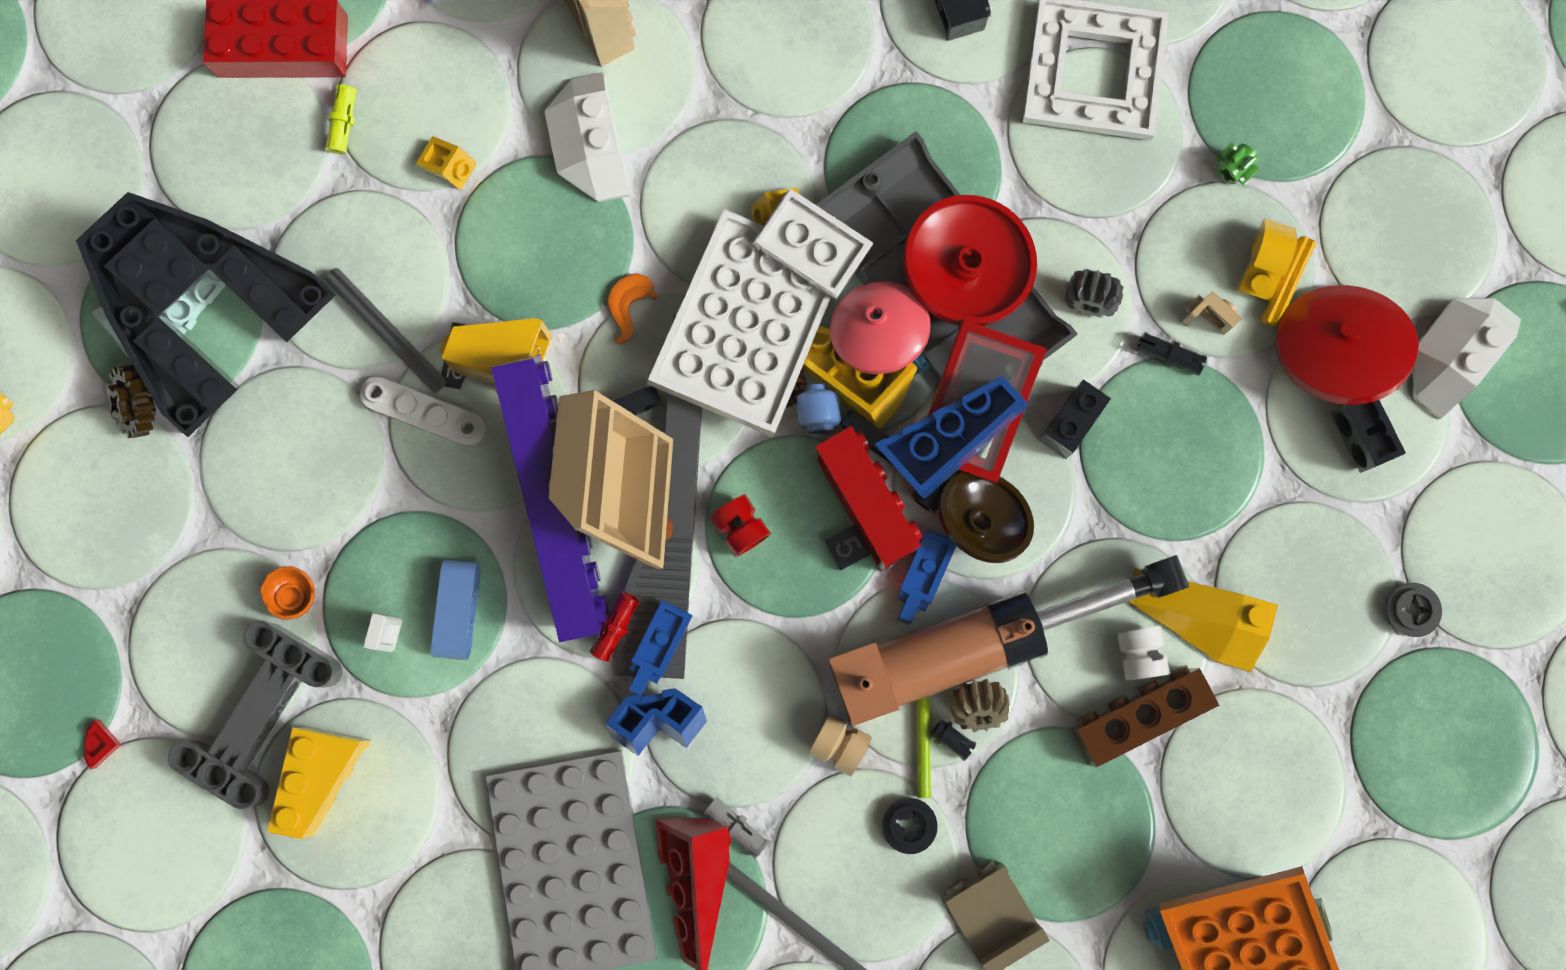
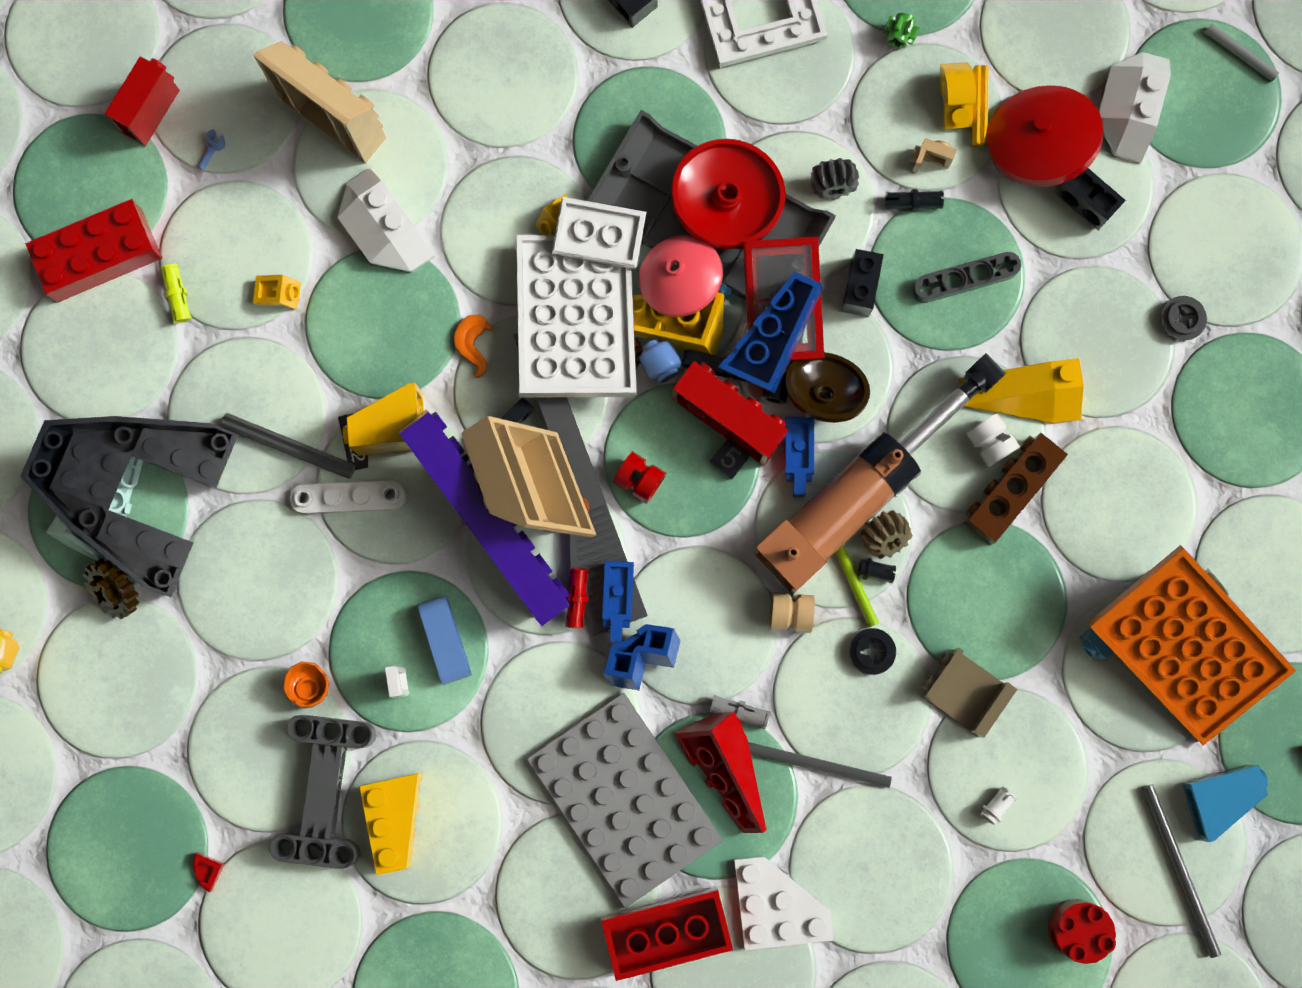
camera: 25 degrees left, 0 degrees up
none -> dark grey beam [913,252,1021,303]

